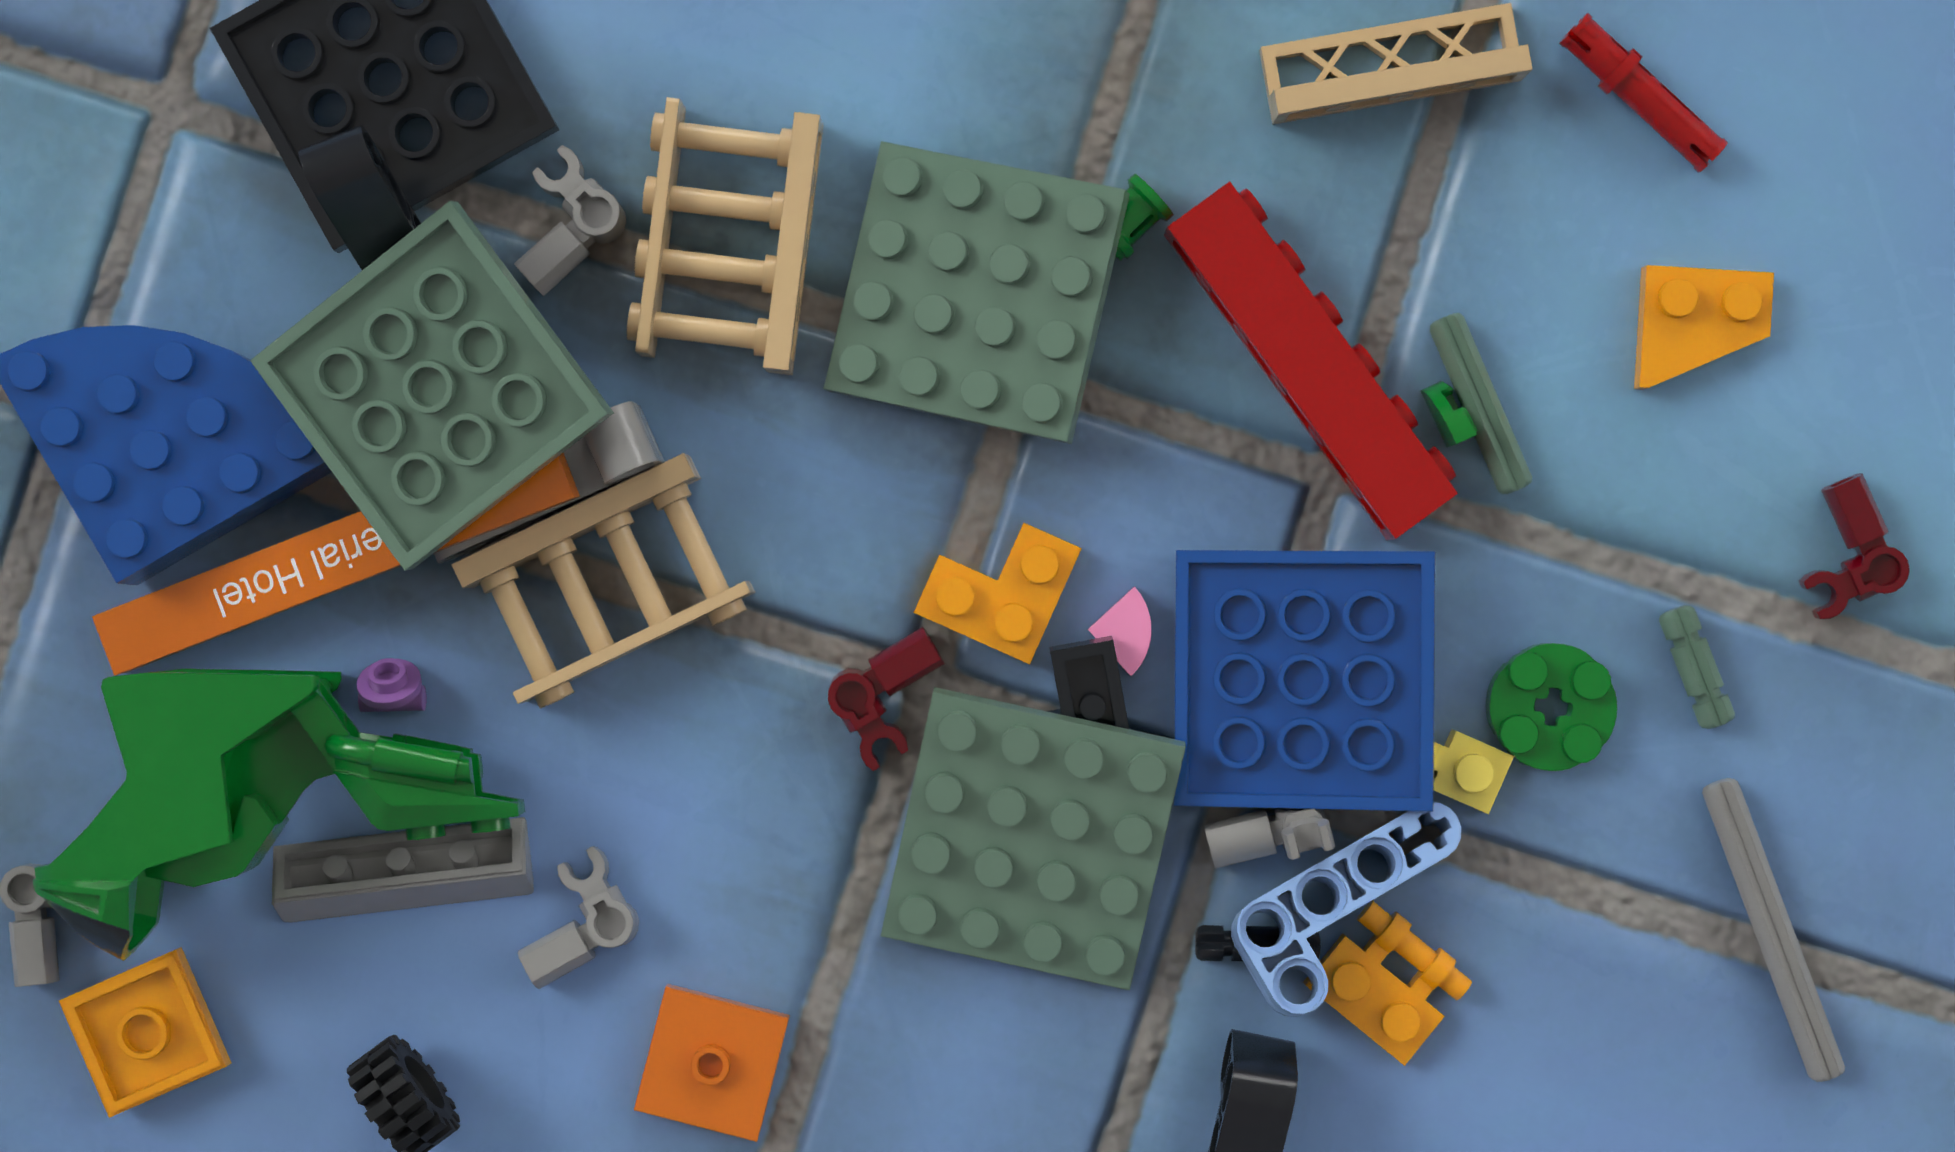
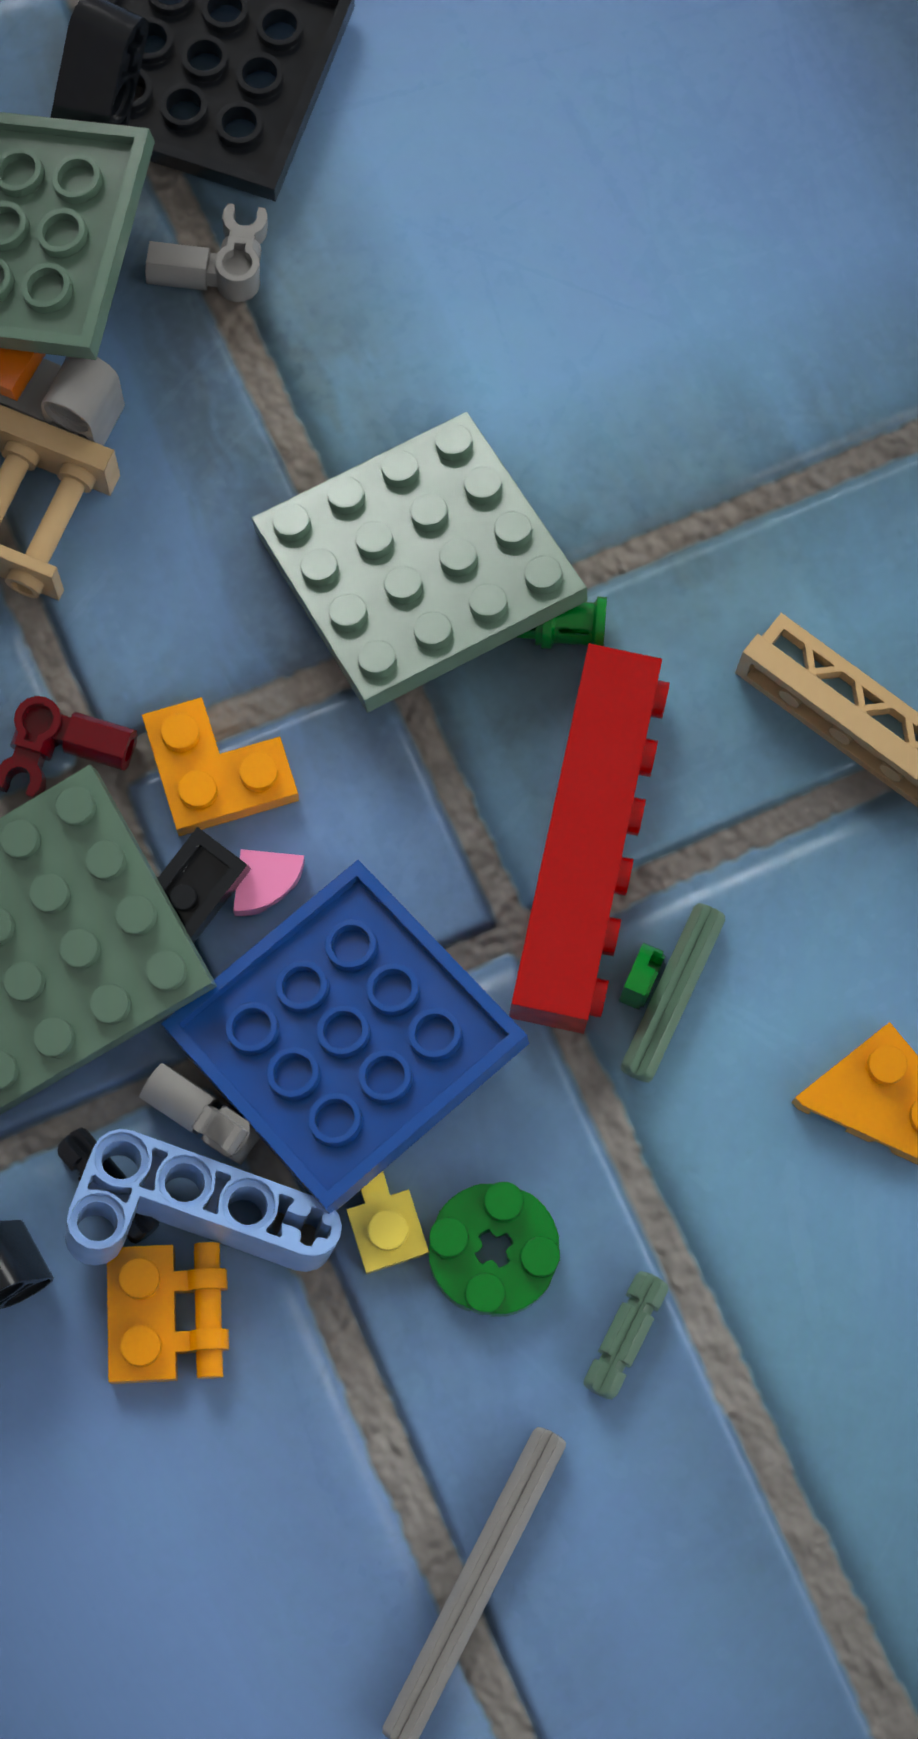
camera: 45 degrees right, 15 degrees down
tan fence [627,97,824,375] -> none
dark red bar [1799,473,1910,619] -> none

